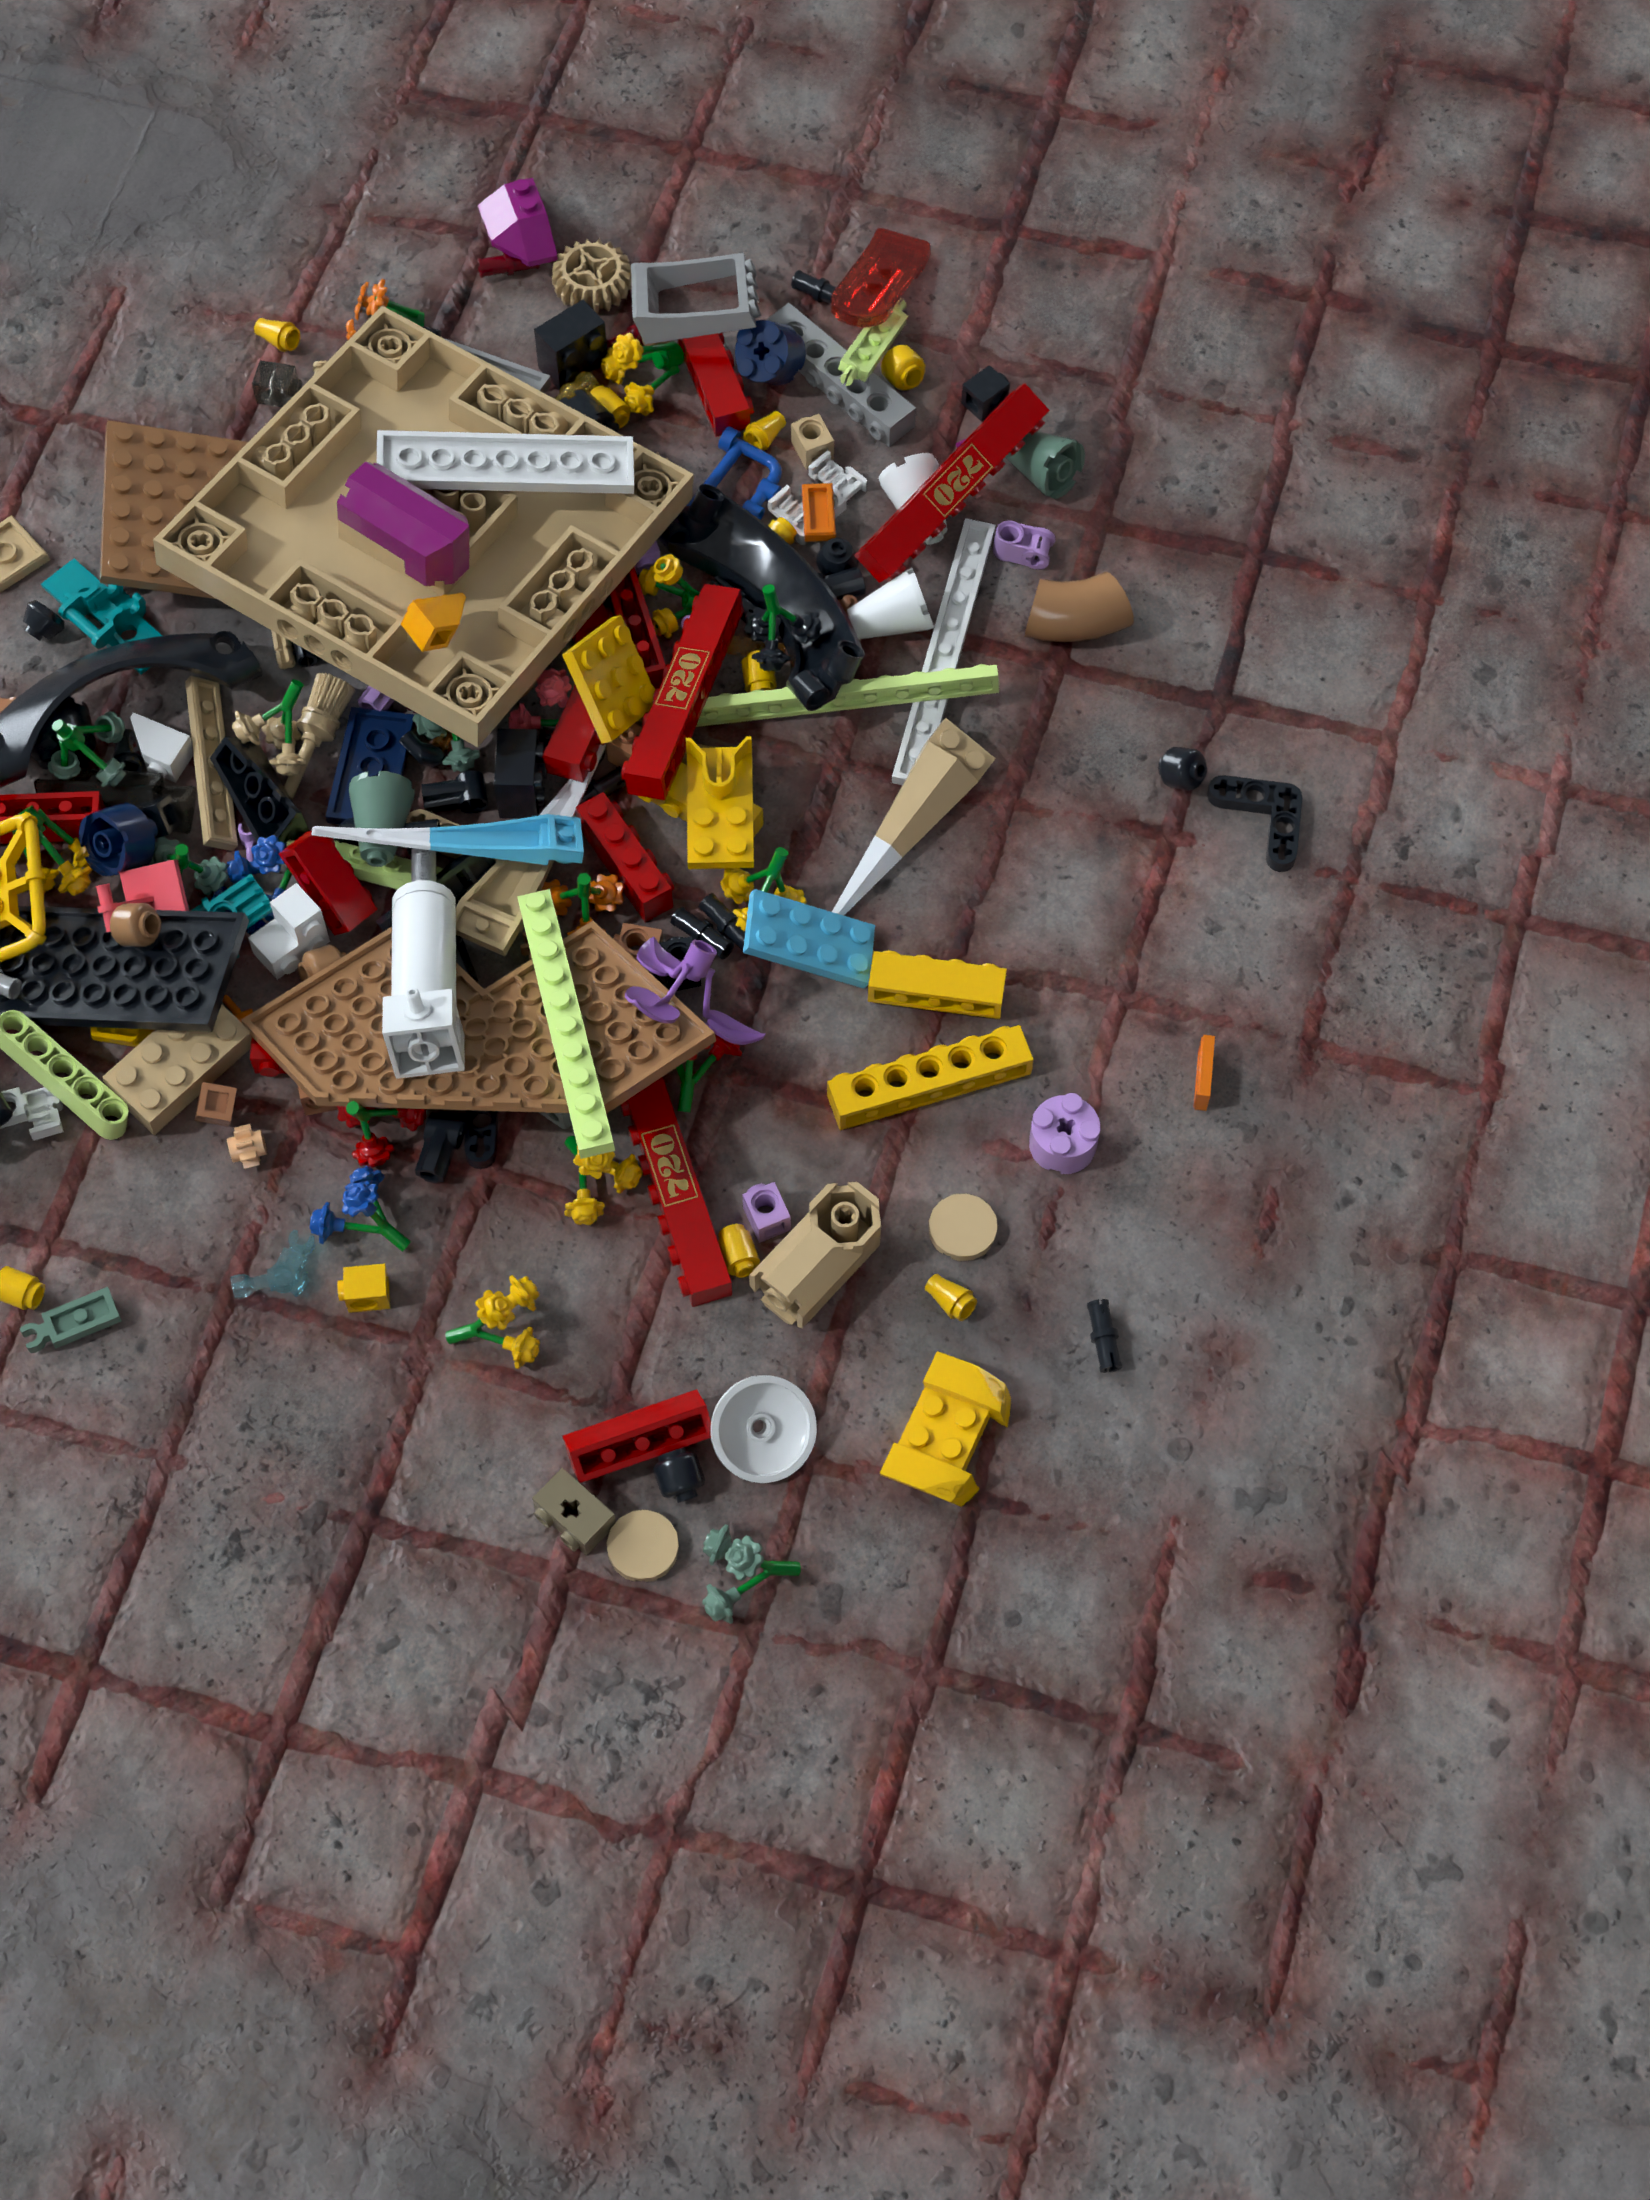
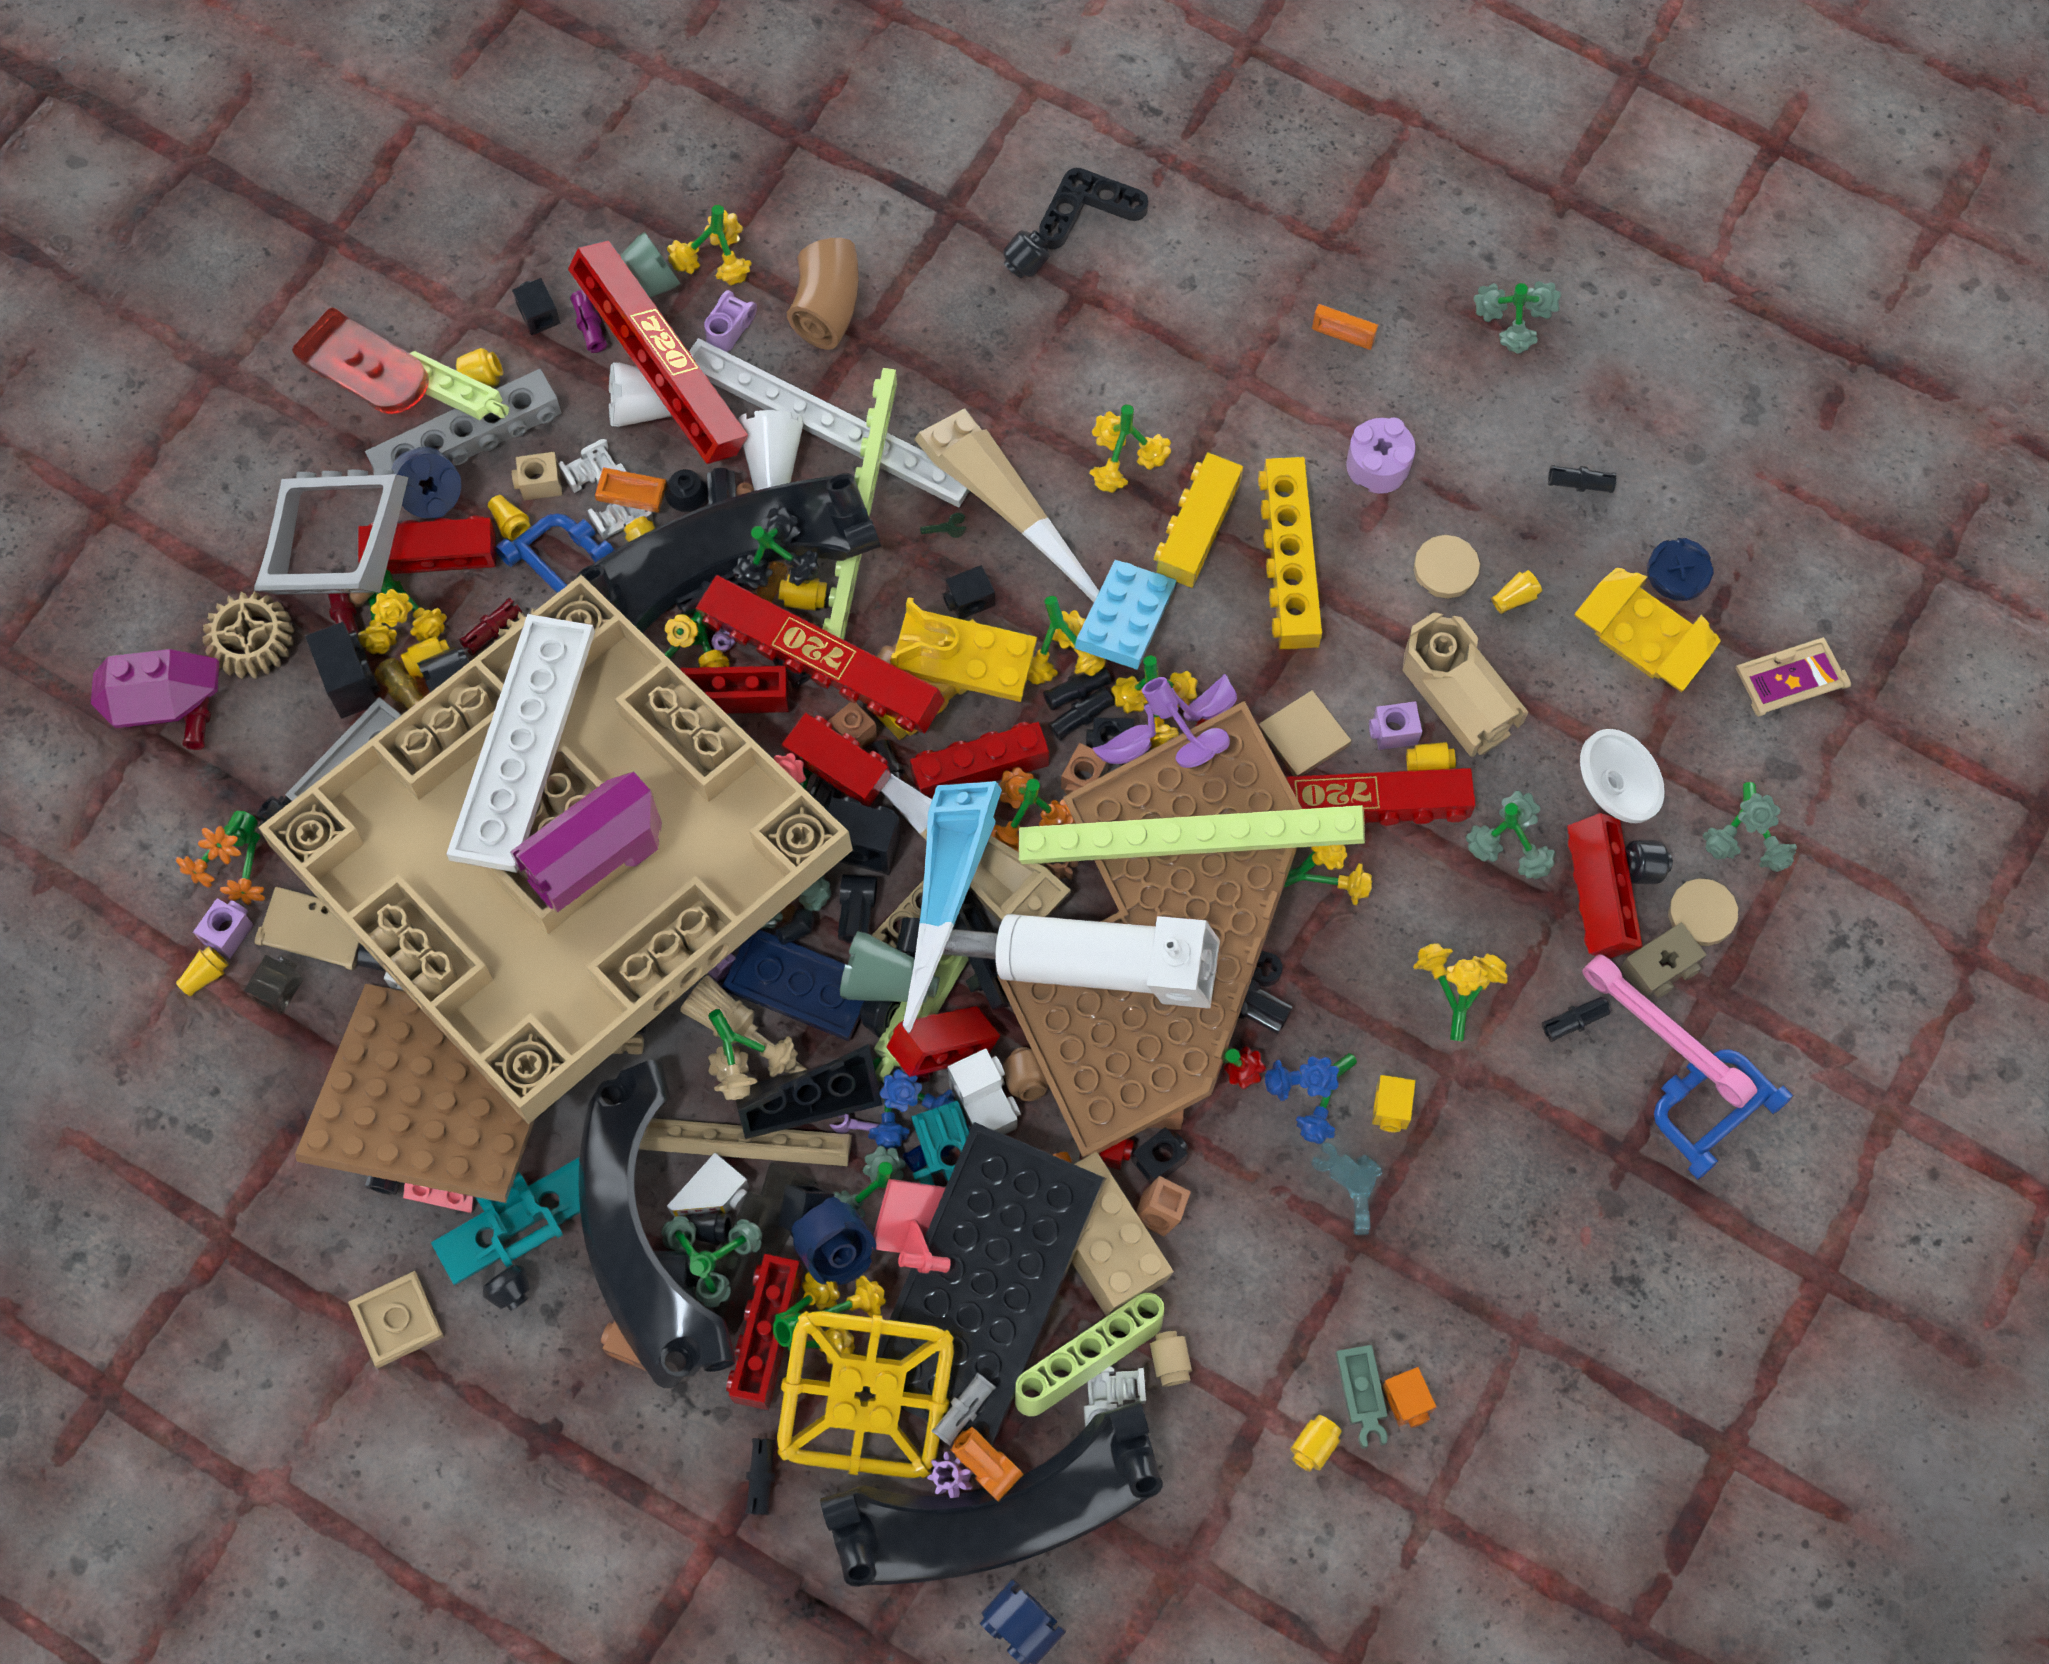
camera: 75 degrees left, 5 degrees up
medium nougat head [110,903,161,947] -> none
light nougat gear [227,1124,267,1169] -> none
light orange slope [401,592,466,652] -> none
yellow plate [562,615,655,744] -> none
black pin [791,270,852,311] -> none
none -> lavender brick [193,898,253,959]
none -> dark red pin [459,598,522,656]
none -> yellow plant [667,205,752,286]
none -> clear green hand [920,513,966,538]
none -> black brick [942,565,995,619]
none -> yellow plant [1089,404,1171,493]
none -> yellow plant [1111,655,1198,749]
none -> black brick [1131,1127,1188,1184]
none -> tan brick [1150,1331,1192,1387]
none -> tan tile [1258,690,1351,776]
none -> orange brick [1381,1367,1436,1428]
none -> sand green plant [1465,790,1556,879]
none -> sand green plant [1474,281,1561,354]
none -> black axle [1542,997,1612,1042]
none -> bright pink piece [1582,954,1757,1108]
none -> dark blue tile [1647,538,1714,601]
none -> blue bar [1654,1049,1794,1180]
none -> door [1736,637,1851,717]

